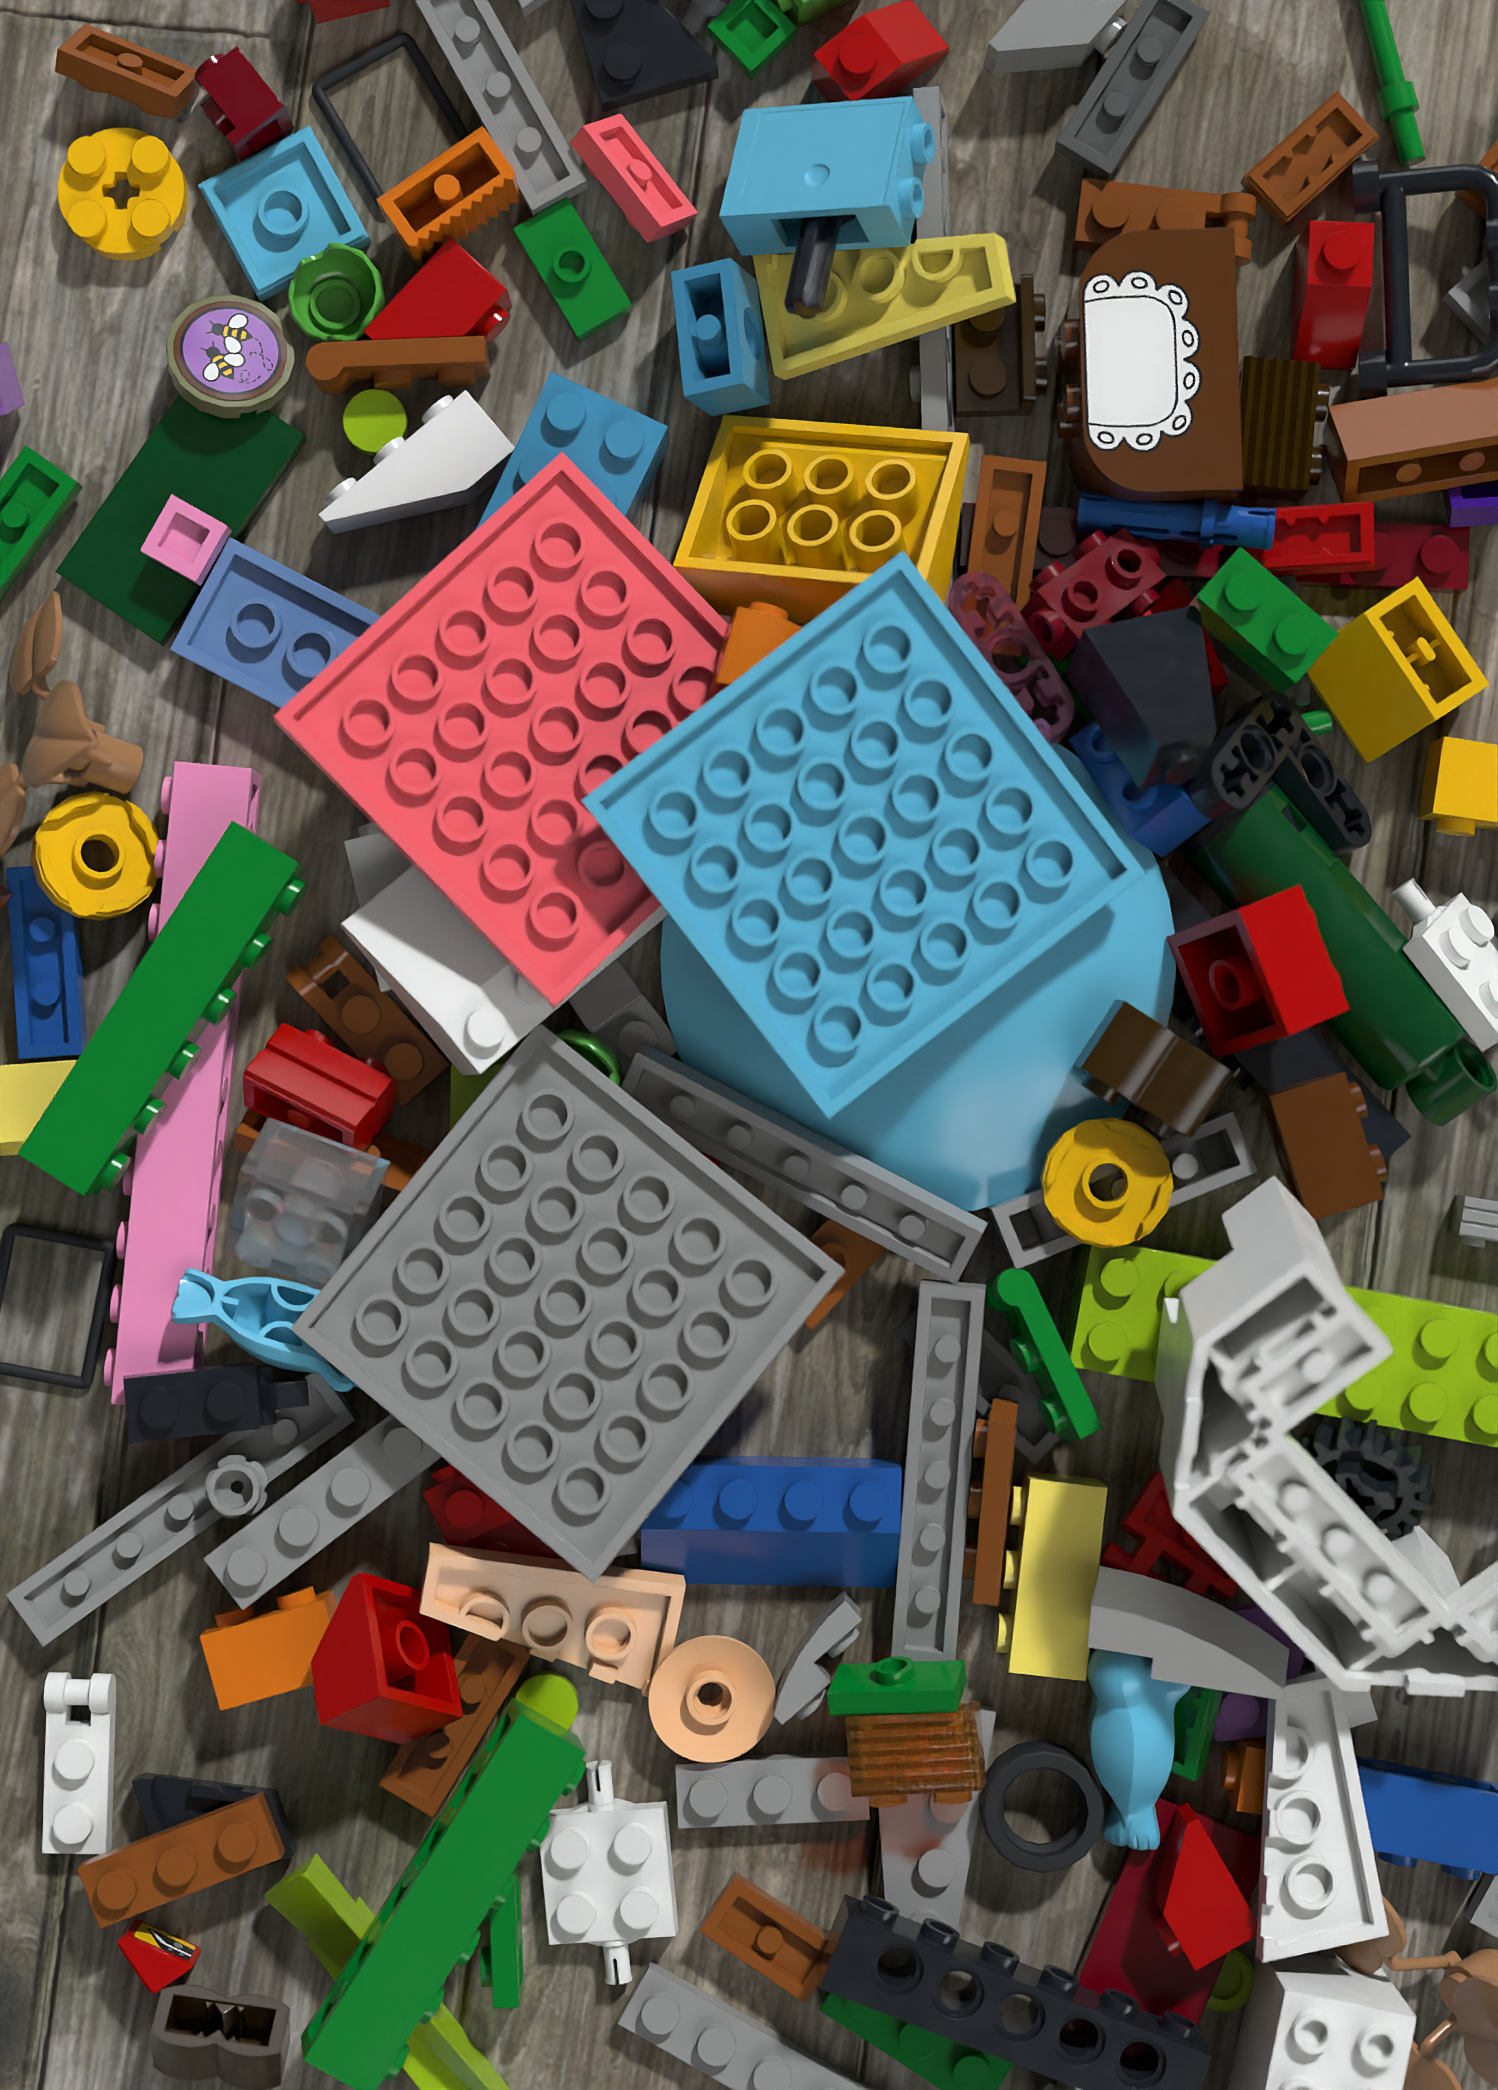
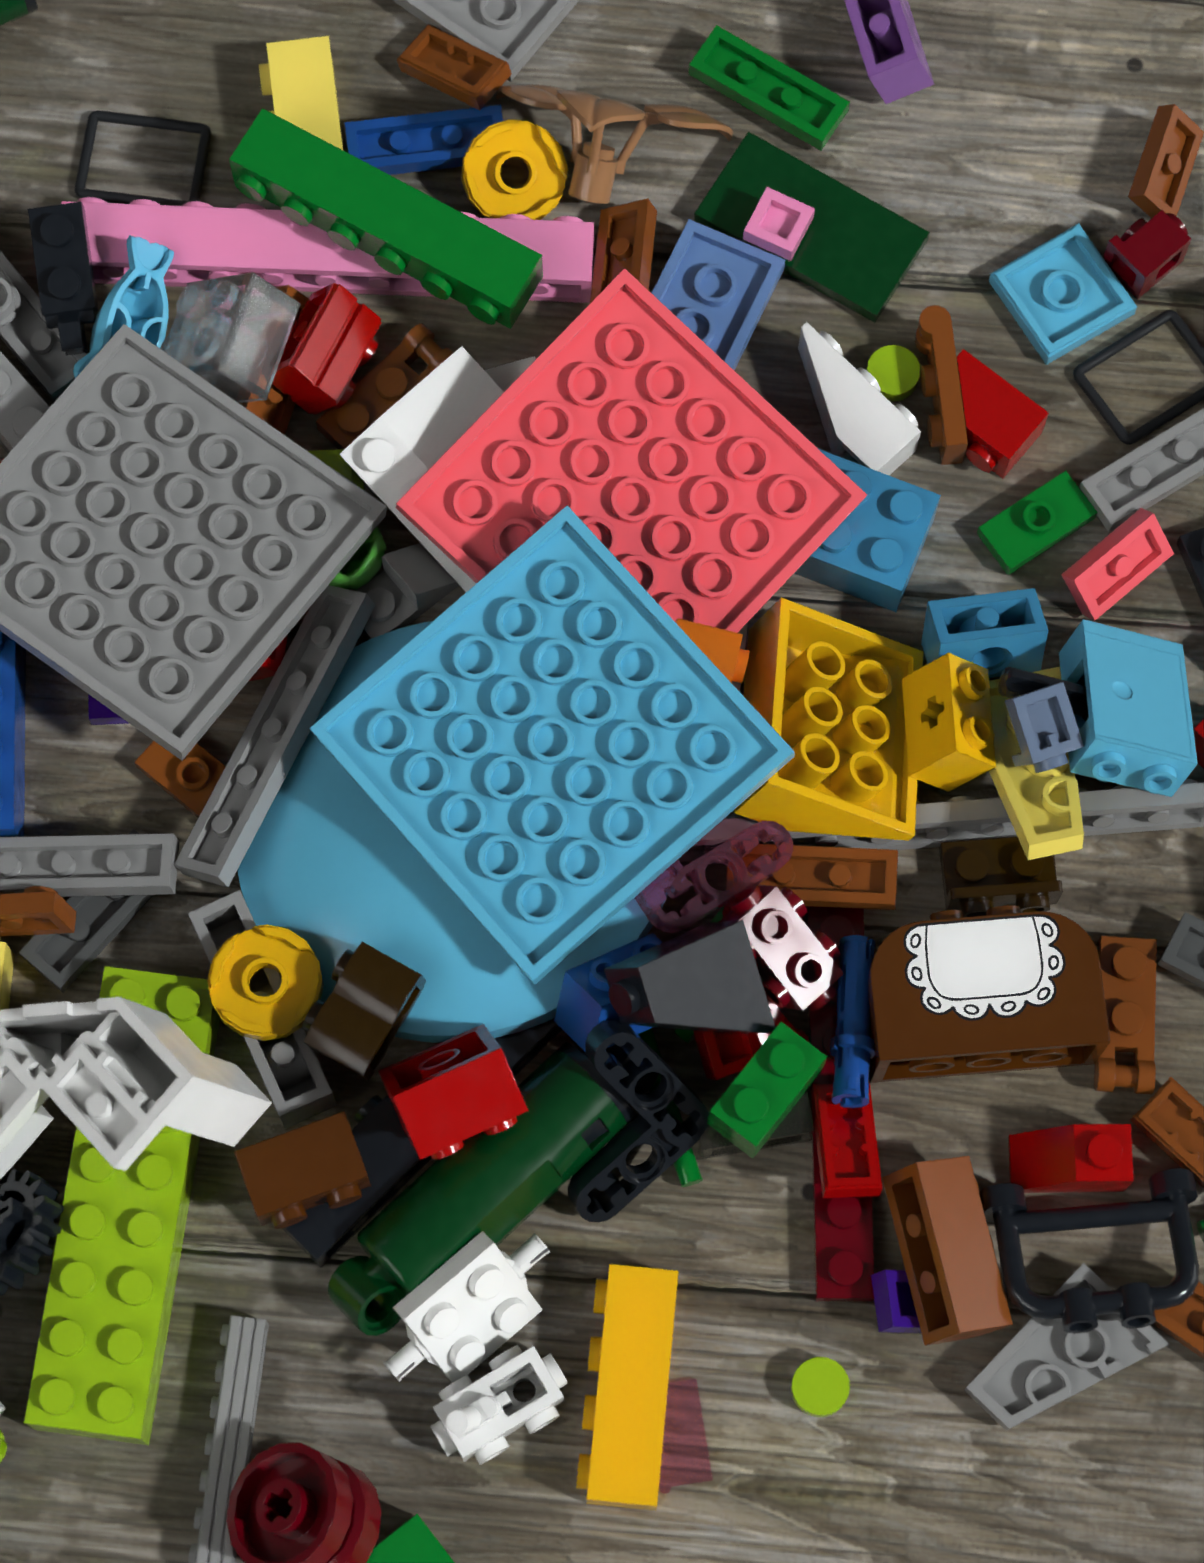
camera: 85 degrees right, 15 degrees down
yellow plate [57,127,189,261] -> none
tile [166,295,295,419] -> none
bright green hair [287,243,386,343] -> none
orange brick [376,126,521,268] -> none
green plate [985,1267,1103,1443] -> none
dark brown brick [1238,355,1330,502] -> none
yellow slope [1305,577,1490,765] -> none
none -> dark orange plate [590,198,657,303]
none -> yellow brick [902,652,996,792]
none -> sand blue bracket [1005,682,1084,773]

